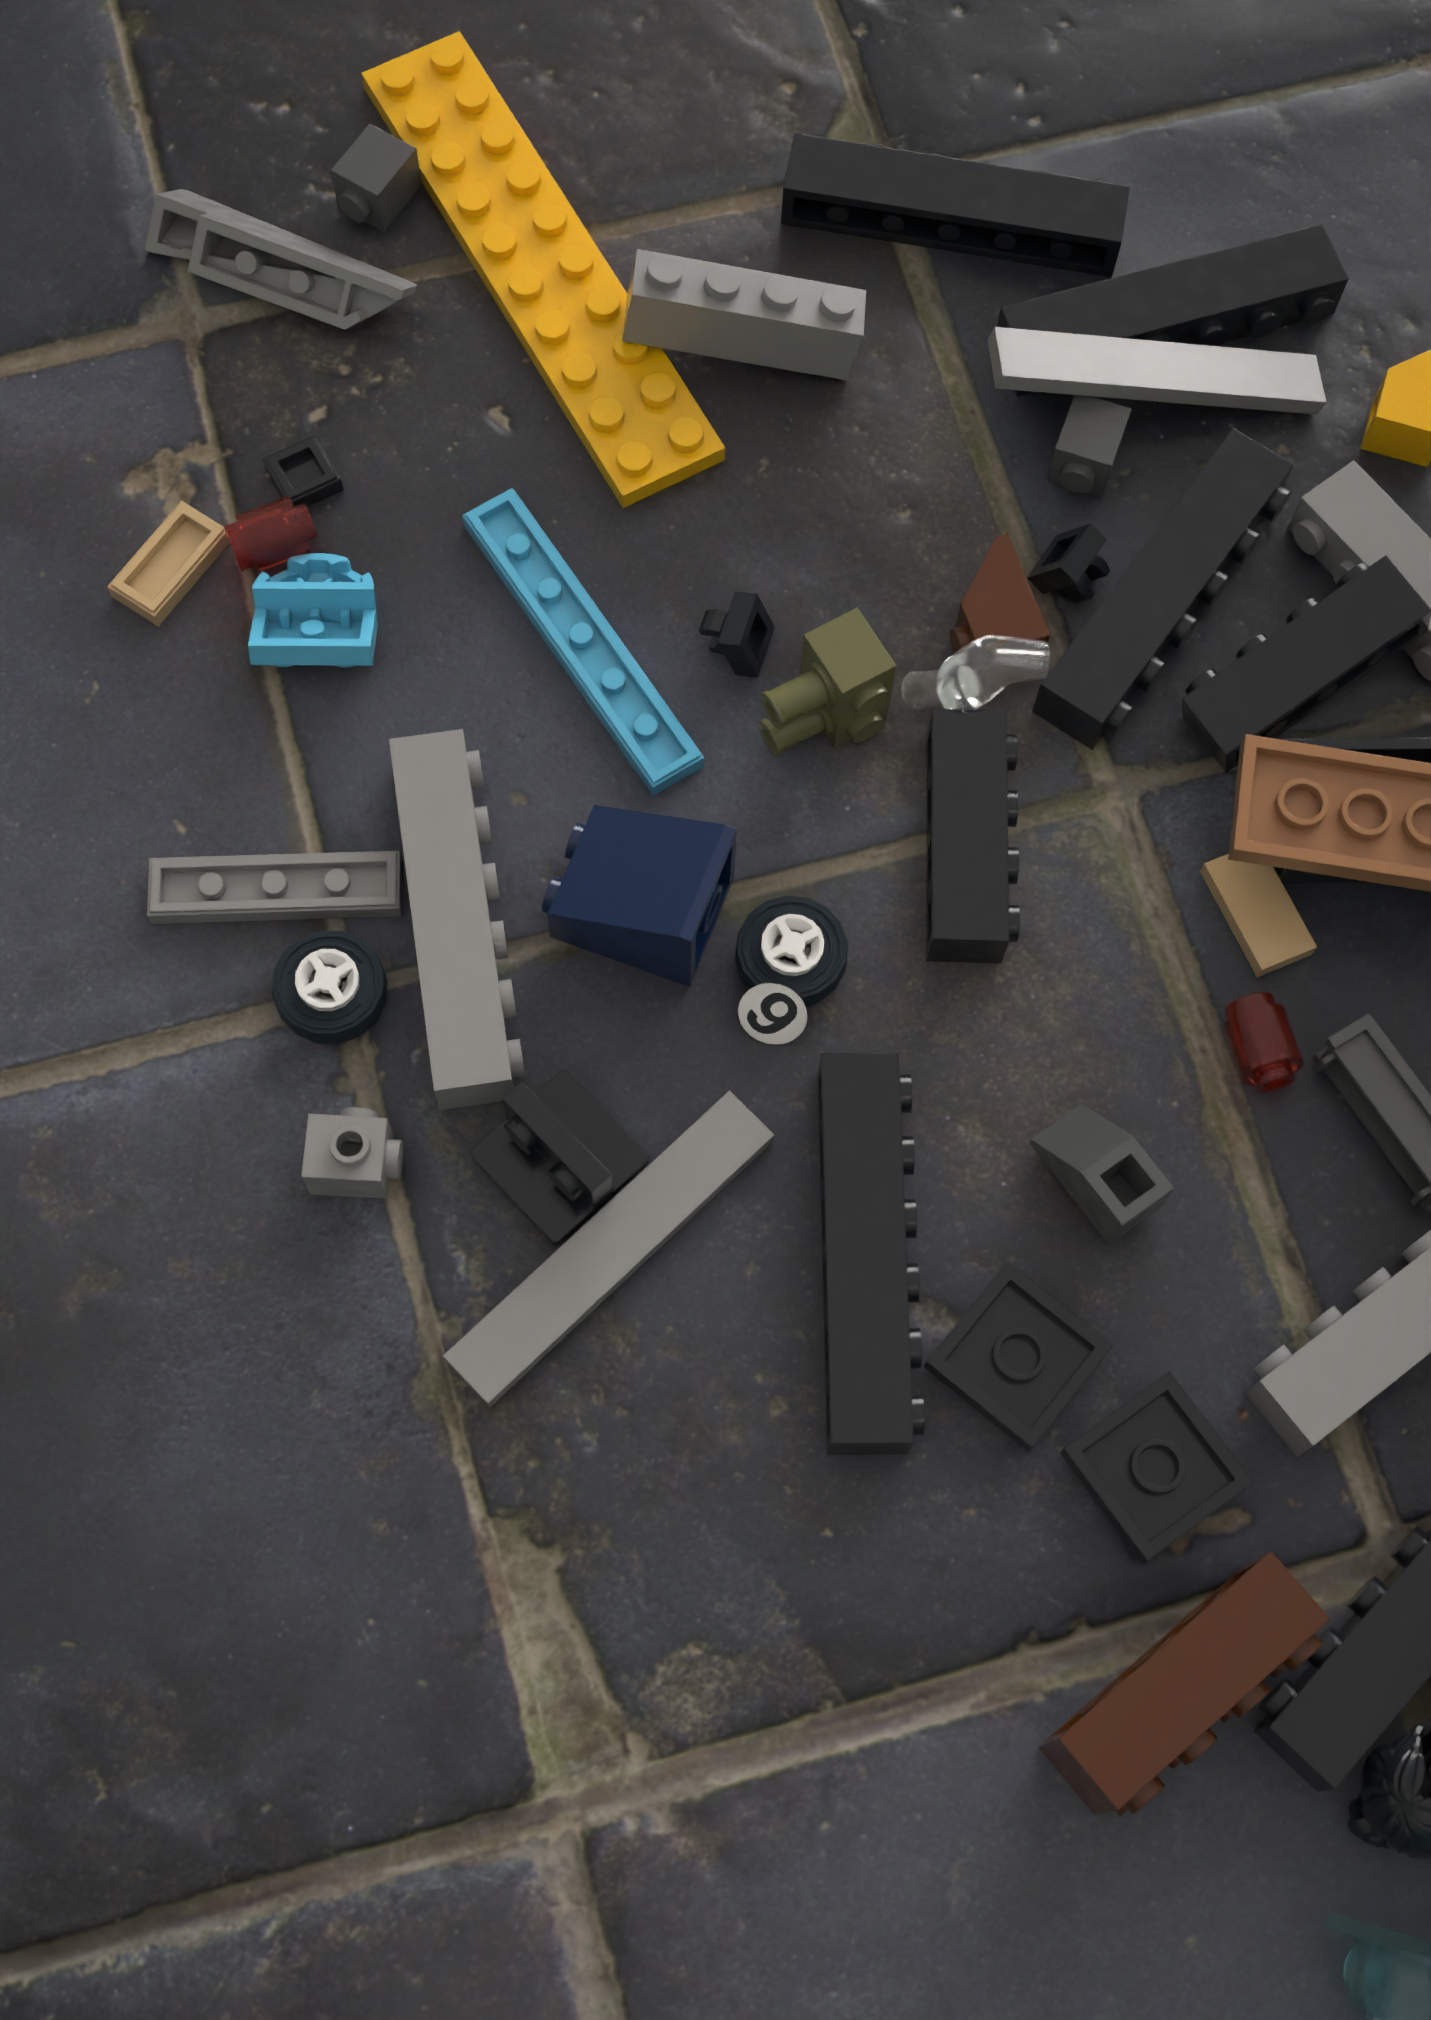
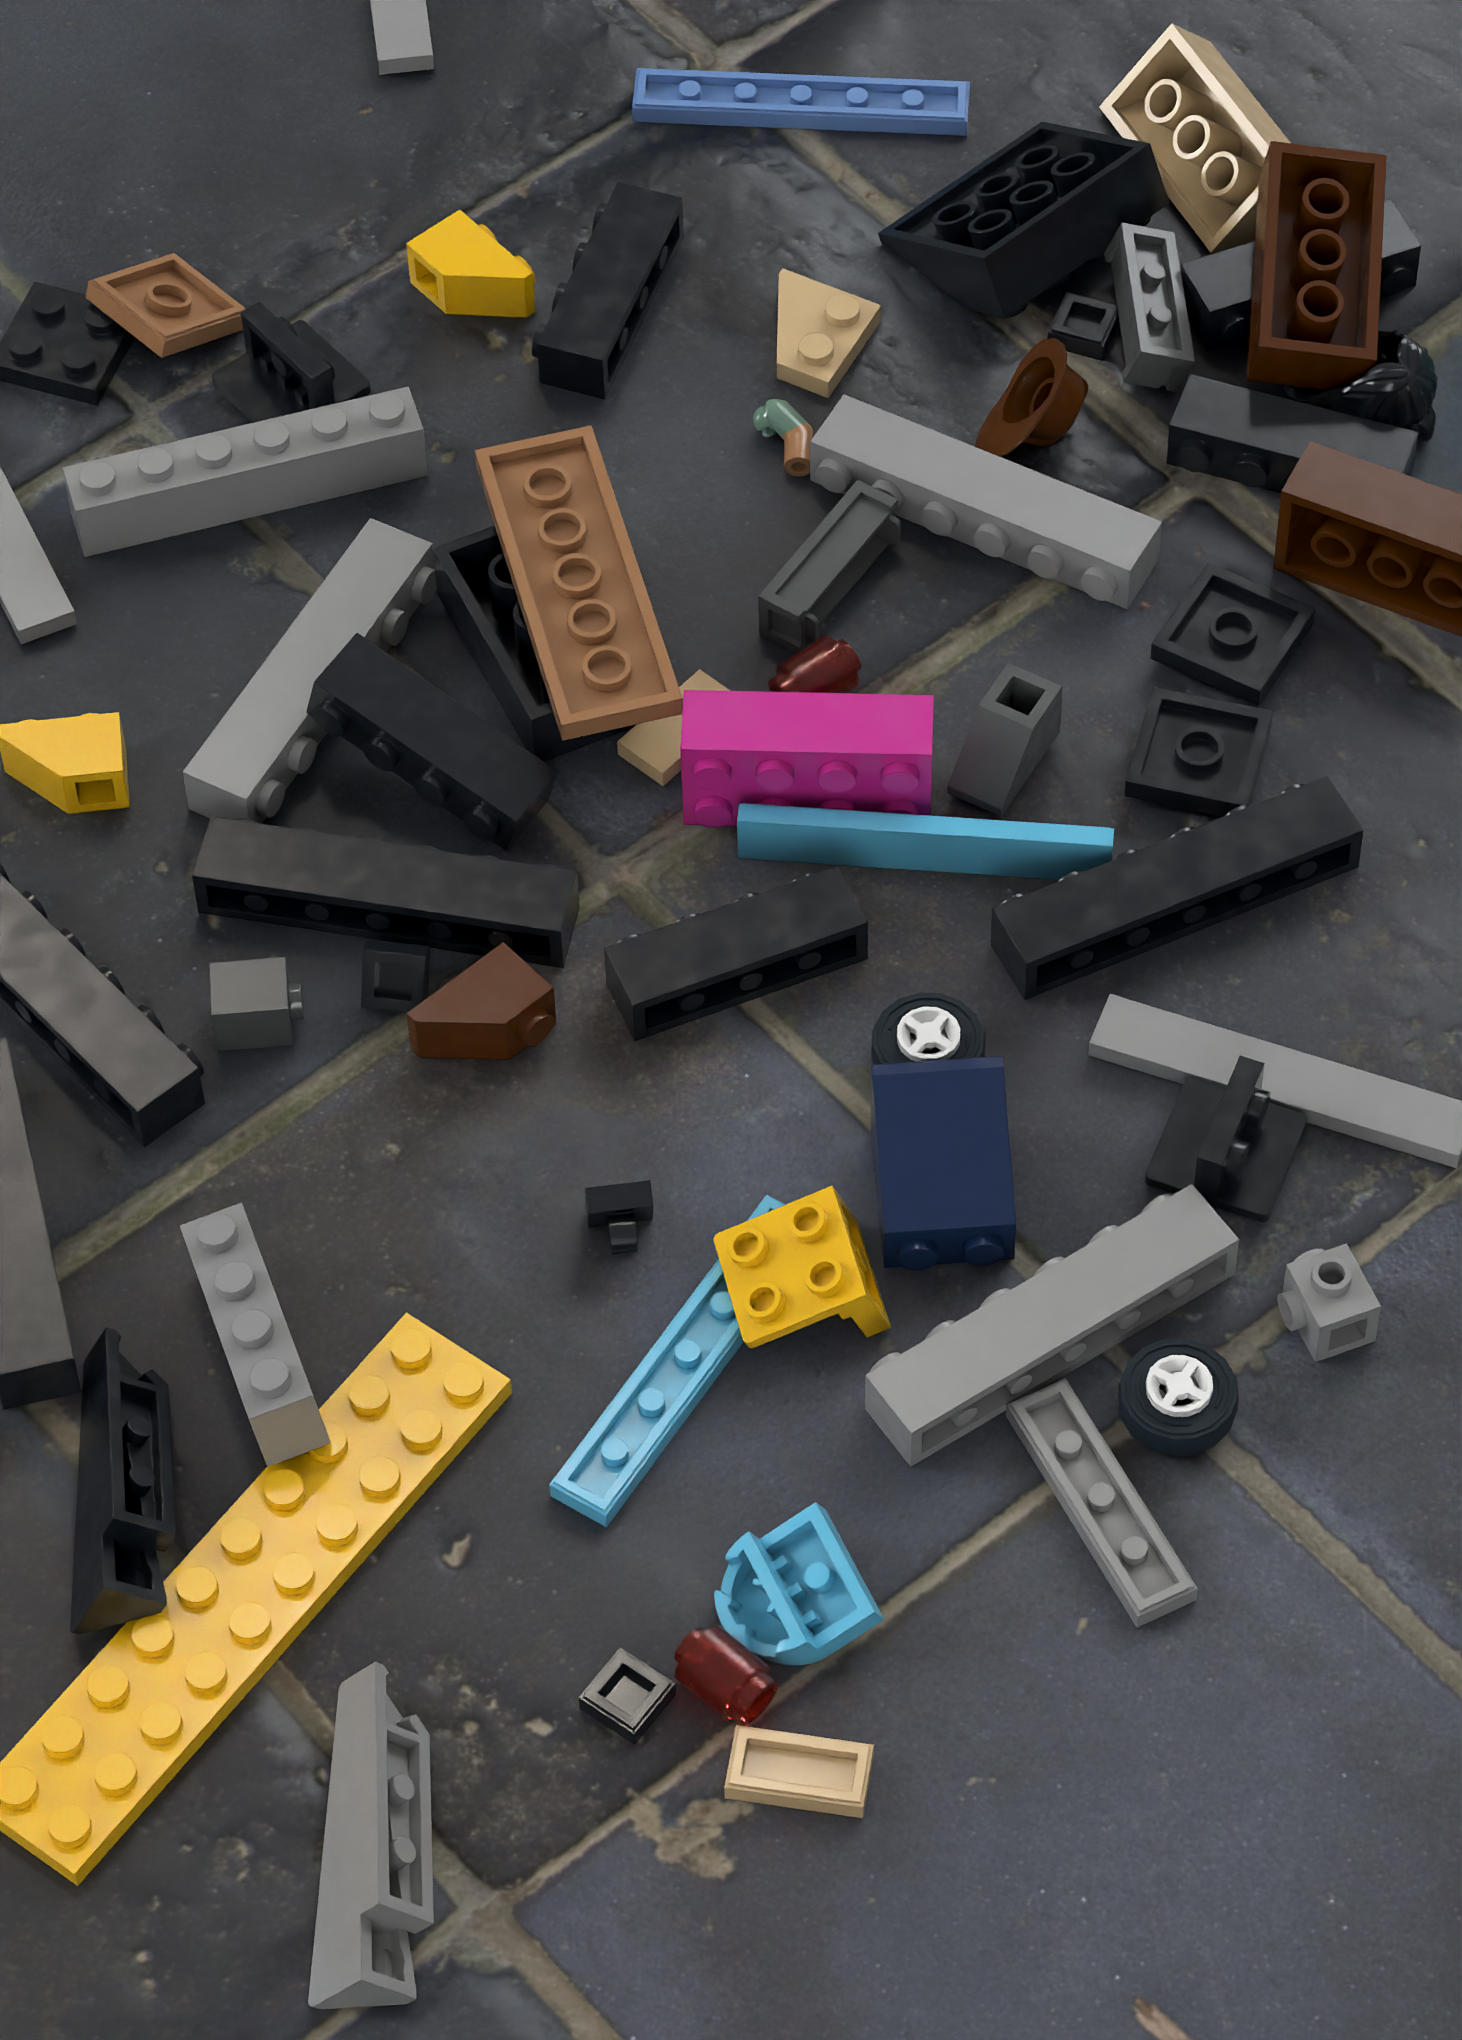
camera: 110 degrees left, 15 degrees down
dark grey brick [331,123,422,232] -> none
white sticker [738,983,807,1045] -> none
olive brick [758,607,897,756] -> none
clear arm [901,635,1050,711] -> none
tile [988,327,1327,414] -> none
none -> black wedge [70,1327,176,1634]
none -> dark pink brick [680,690,934,828]
none -> yellow bracket [713,1185,891,1348]
none -> medium azure tile [737,803,1114,880]

